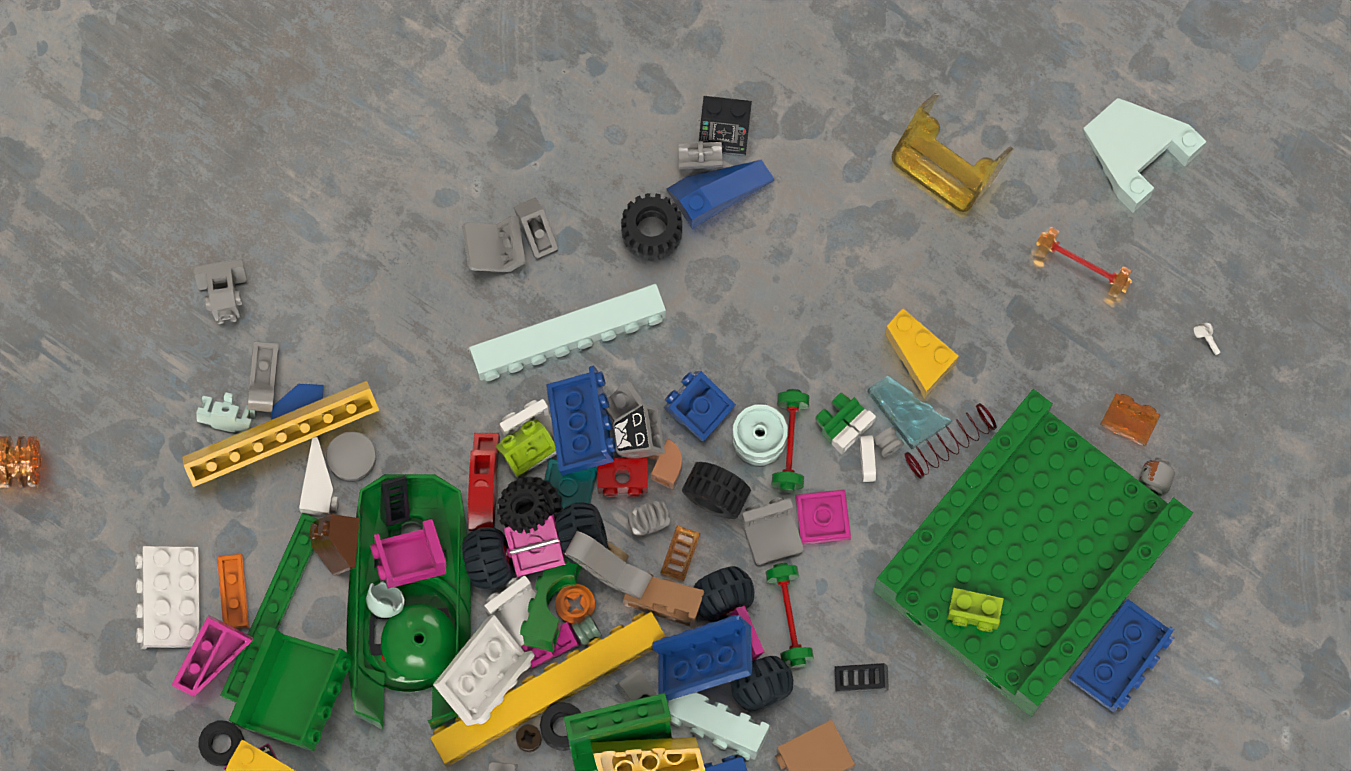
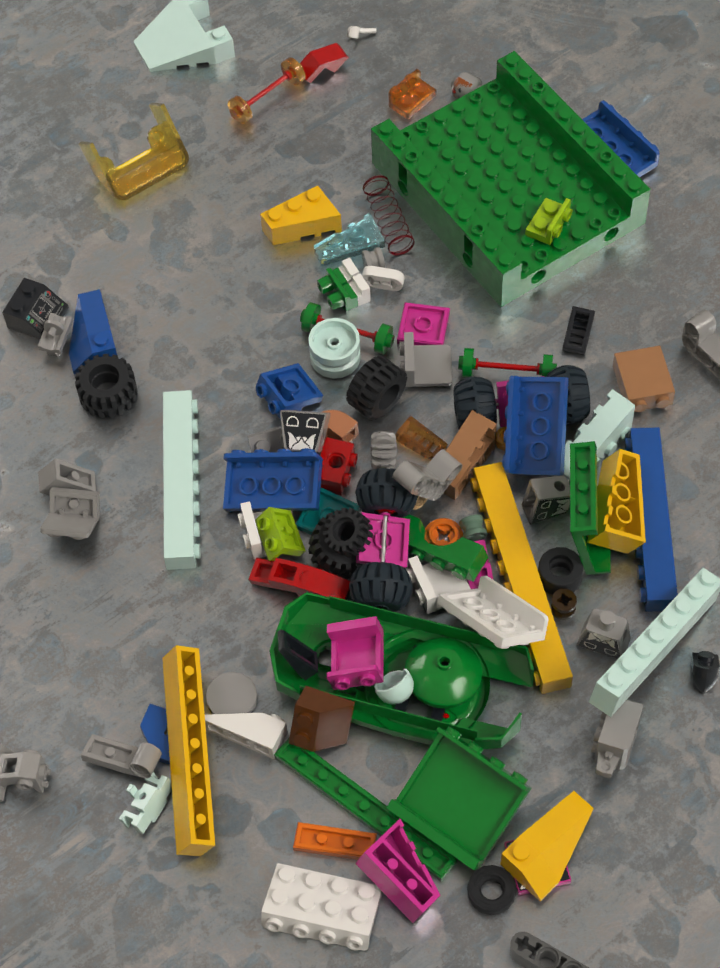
camera: 70 degrees left, 15 degrees down
none -> red slope [296,43,349,83]

